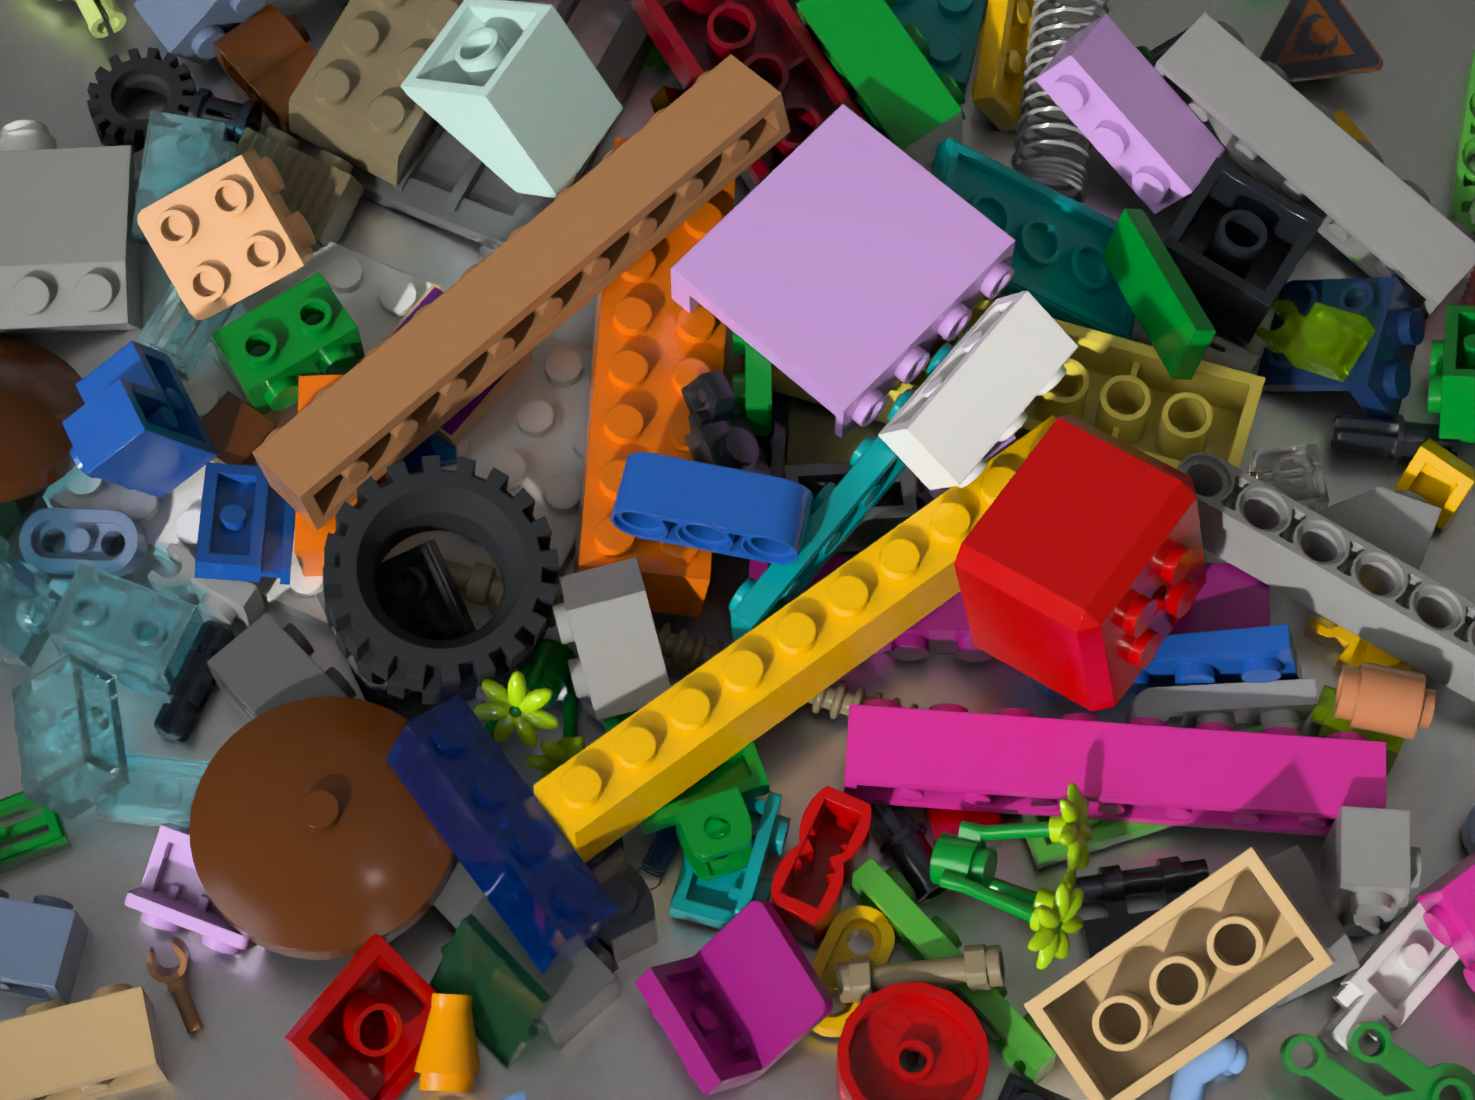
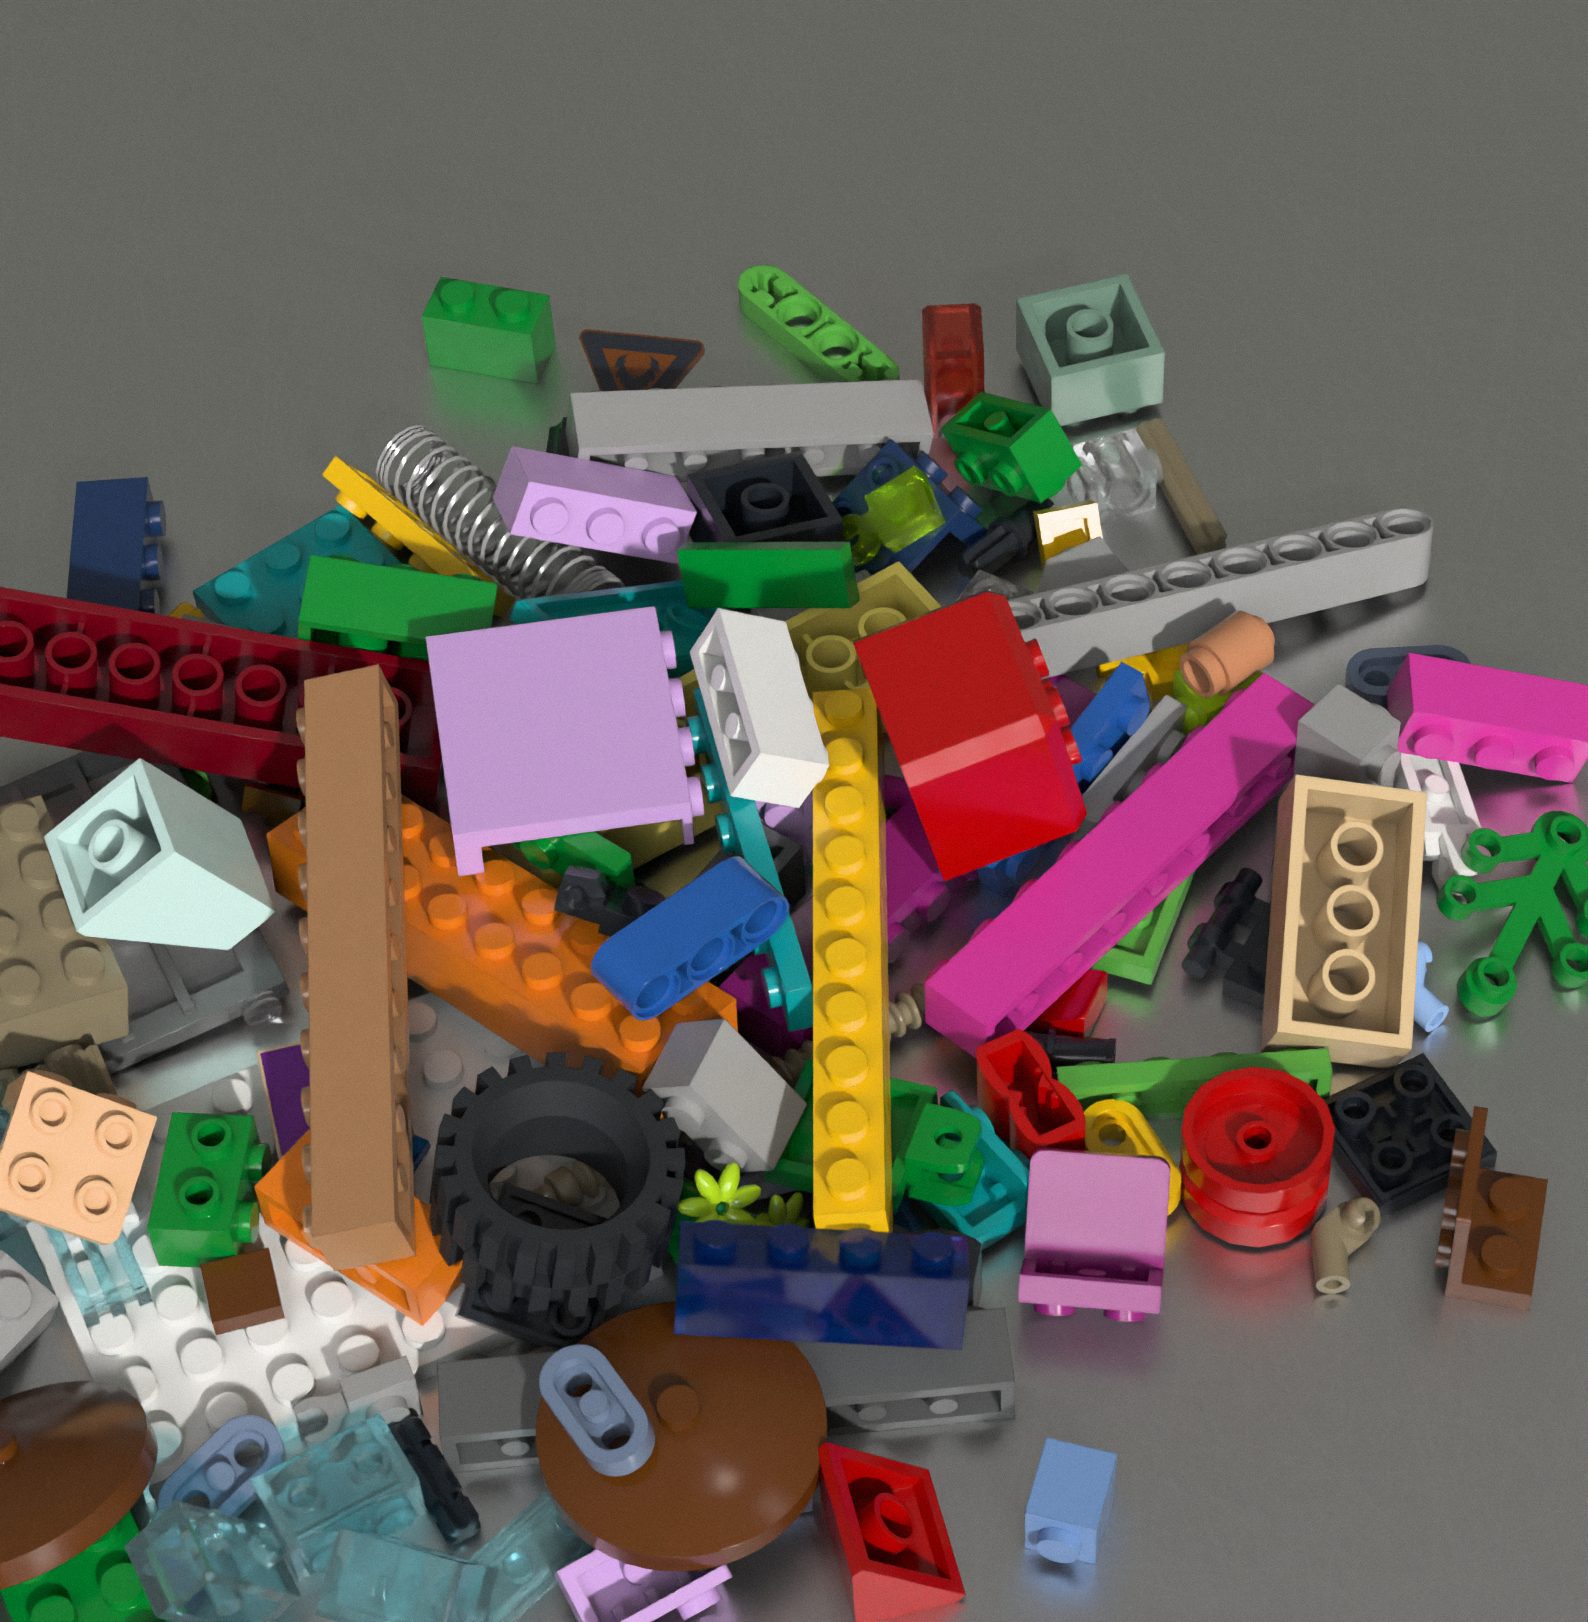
camera: 50 degrees left, 15 degrees down
blue brick [62,341,218,498] -> none
blue plate [195,462,295,585] -> none
light orange cone [414,993,482,1092] -> none
clear green piece [429,914,552,1068] -> none
dark tan bar [836,944,1005,1004] -> none
plant [930,783,1093,970] -> none
none -> sand blue plate [539,1344,655,1476]

